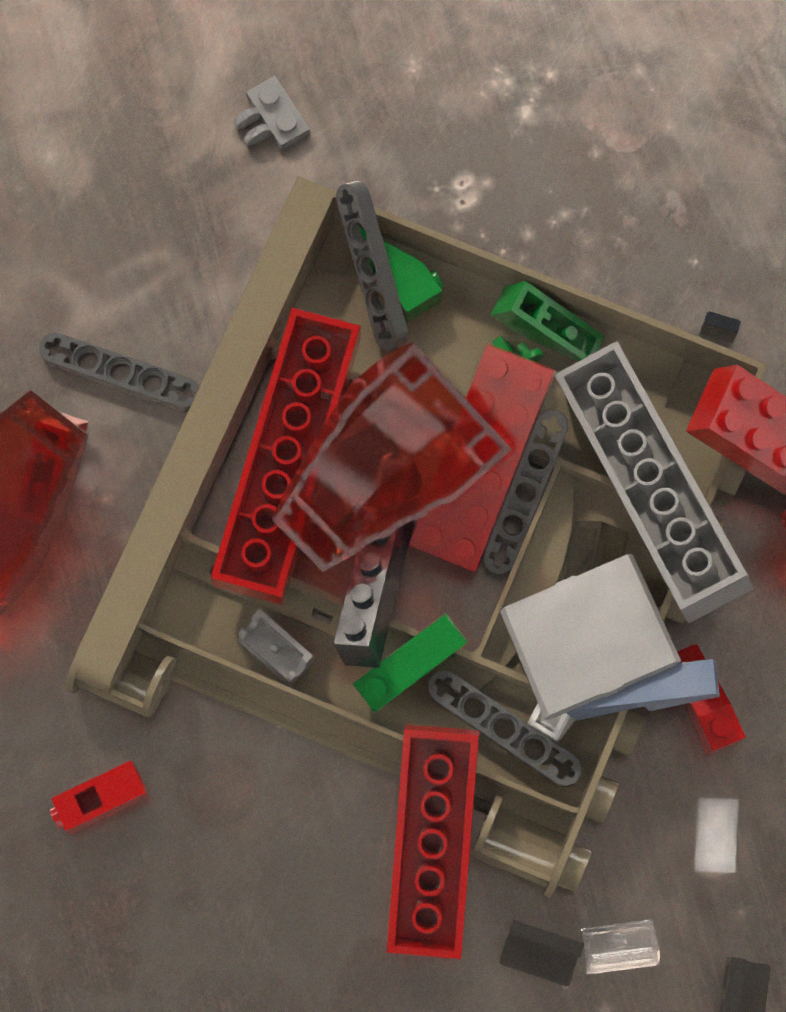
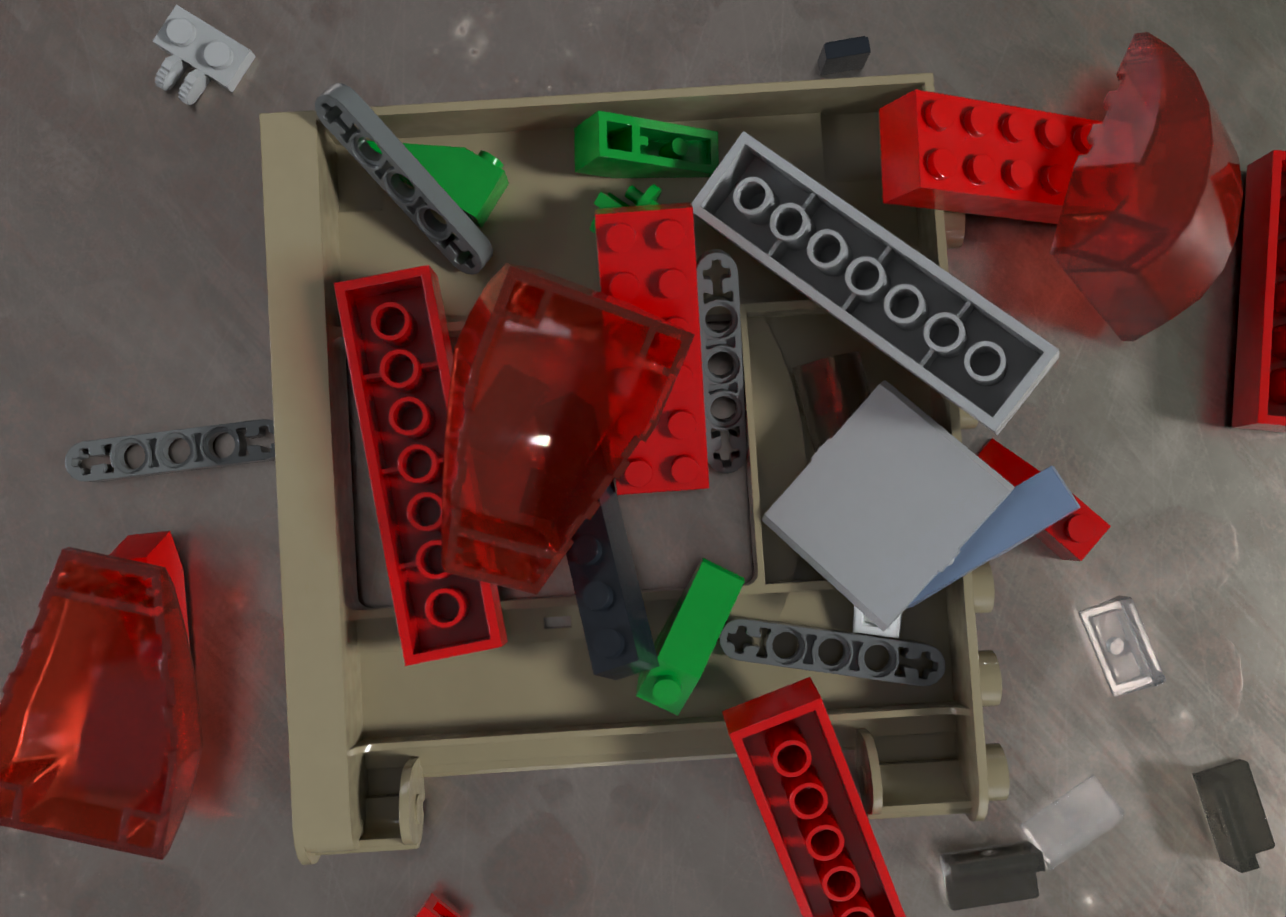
camera: 30 degrees left, 10 degrees up
light grey hinge [237,608,314,688] -> none

